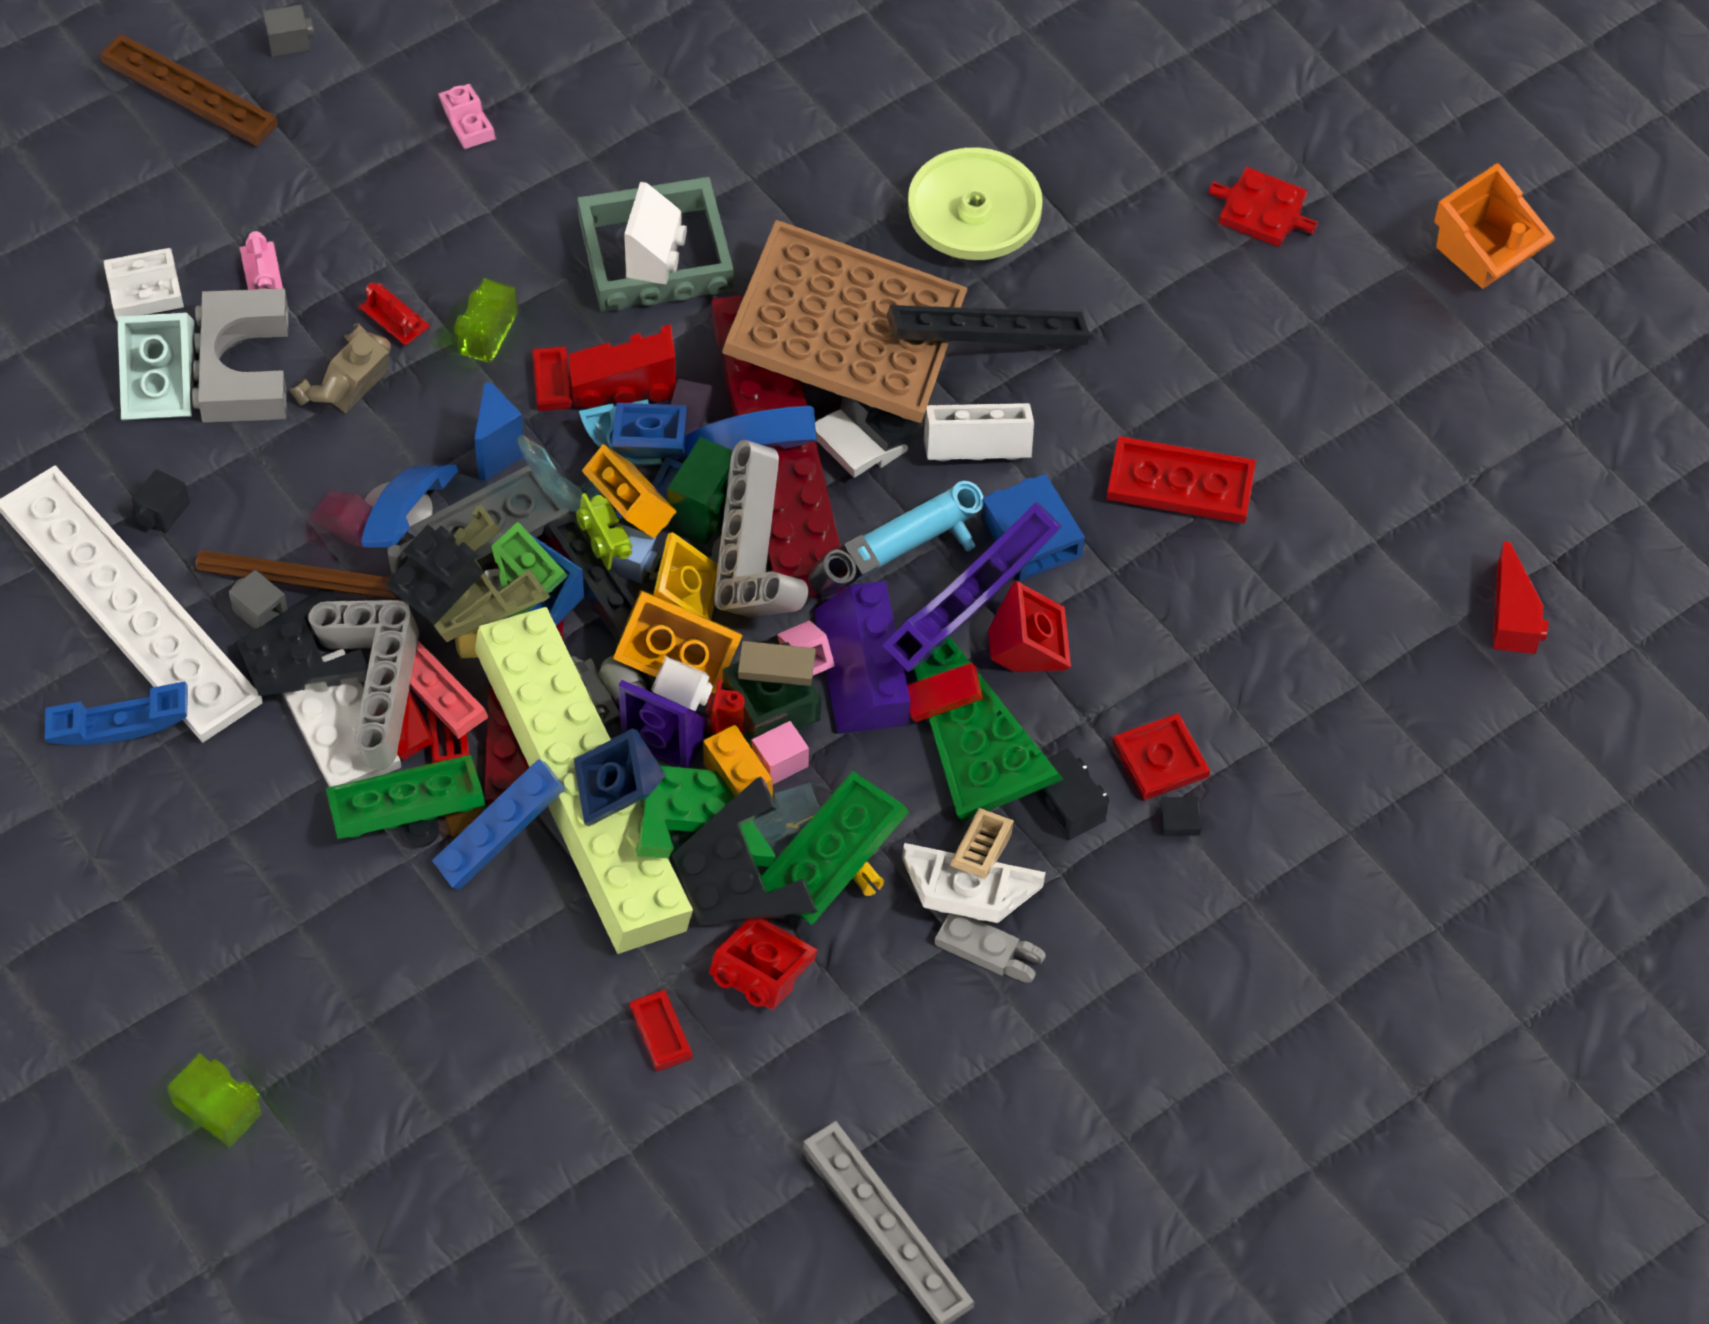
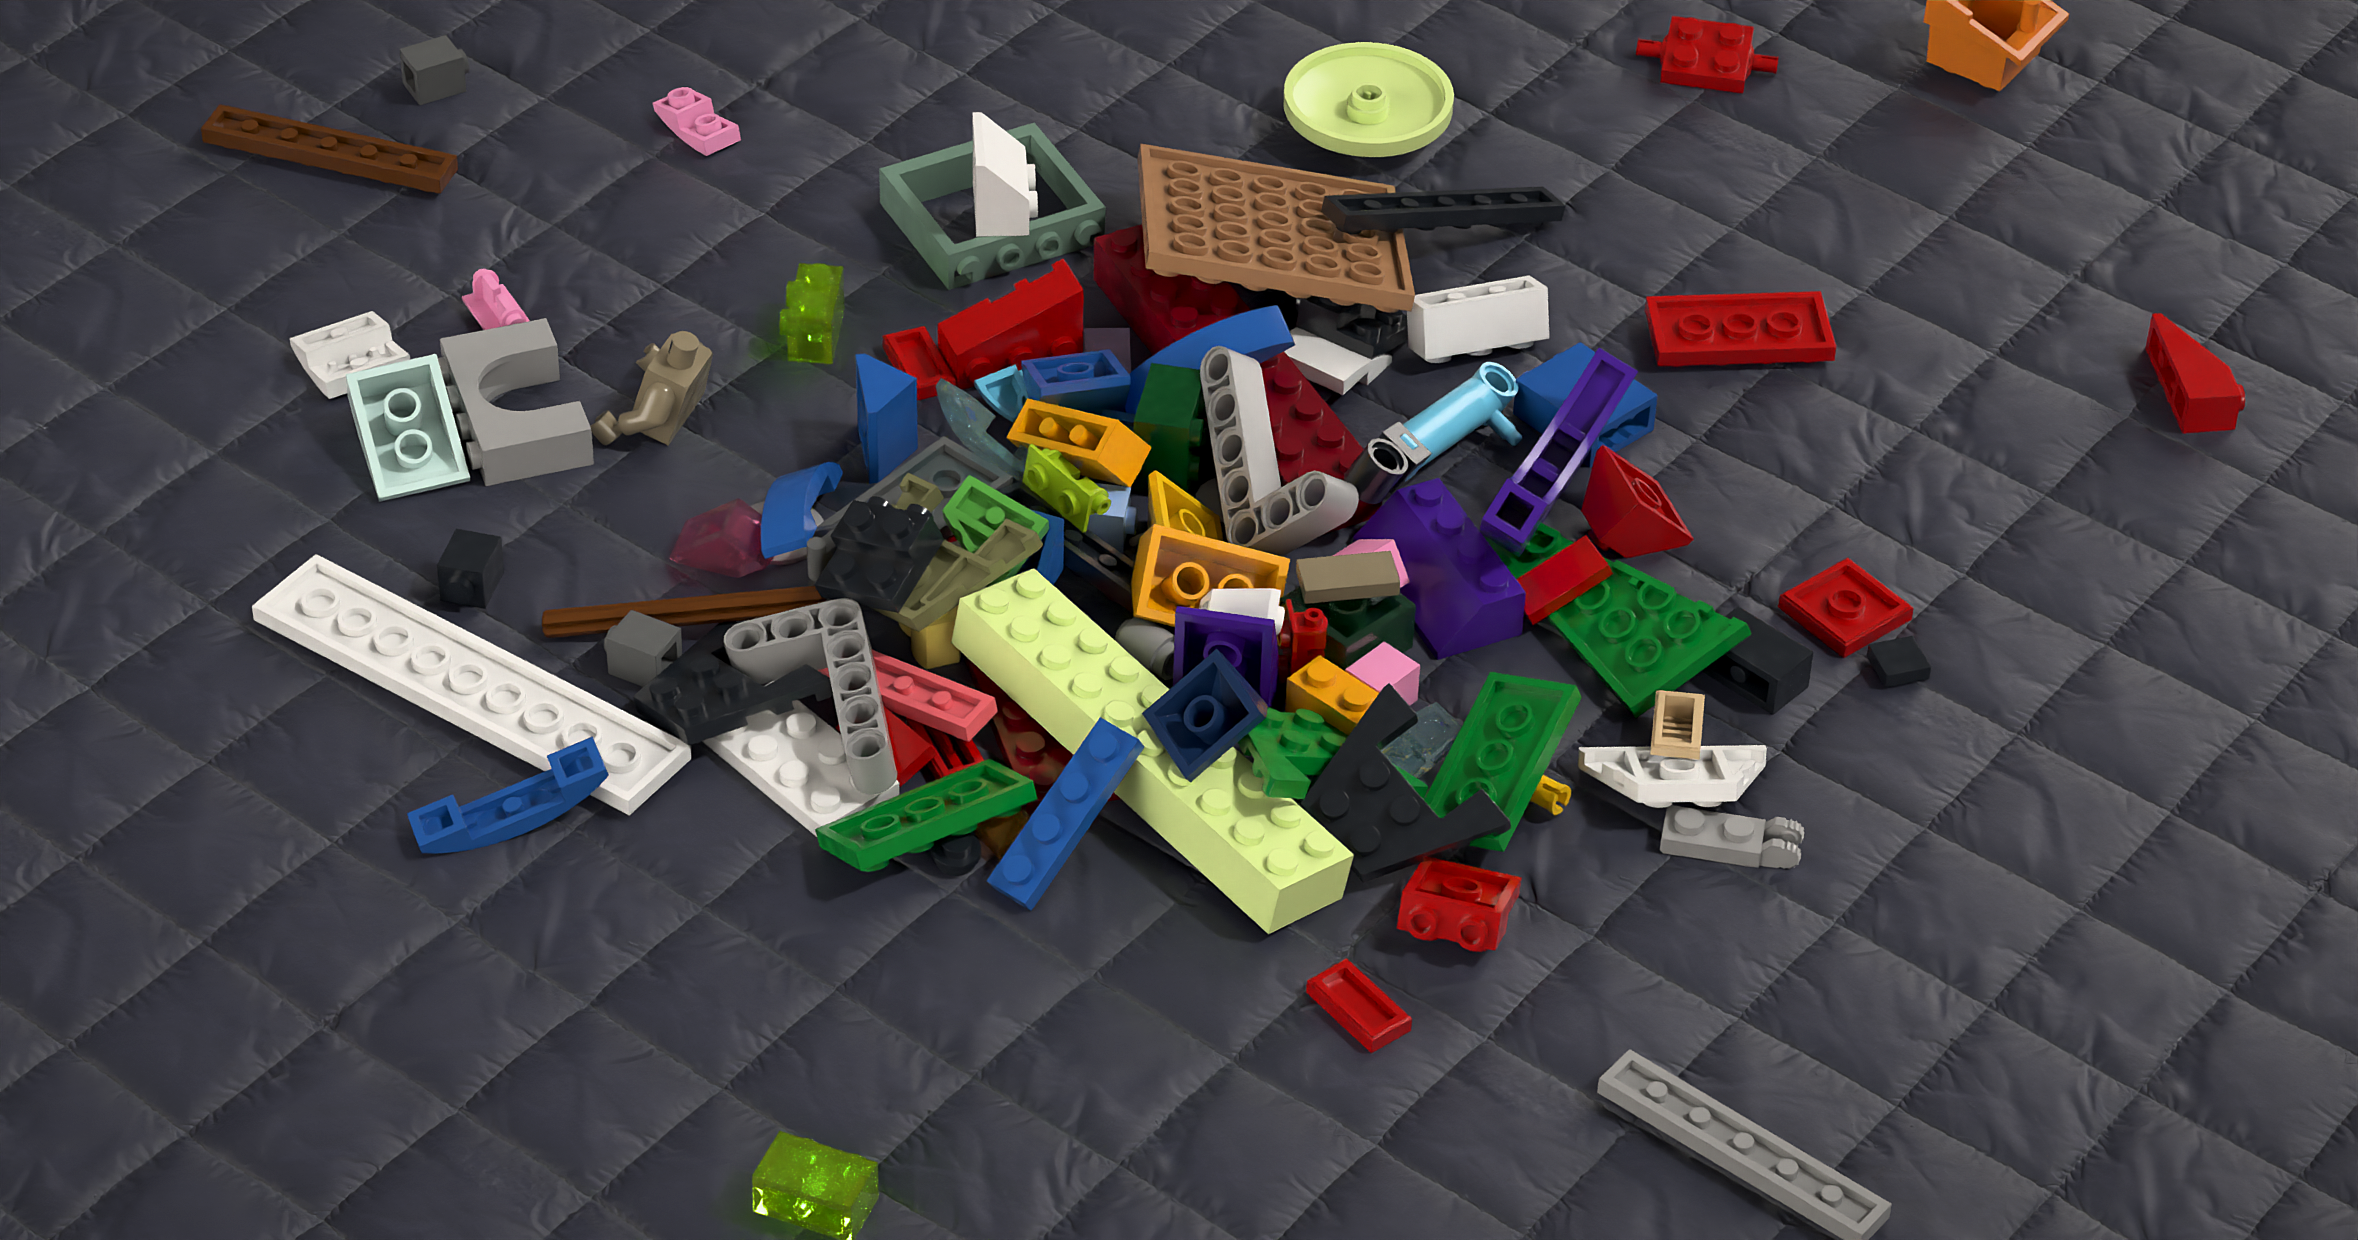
camera: 15 degrees left, 15 degrees down
red hinge [359,282,430,346] -> none

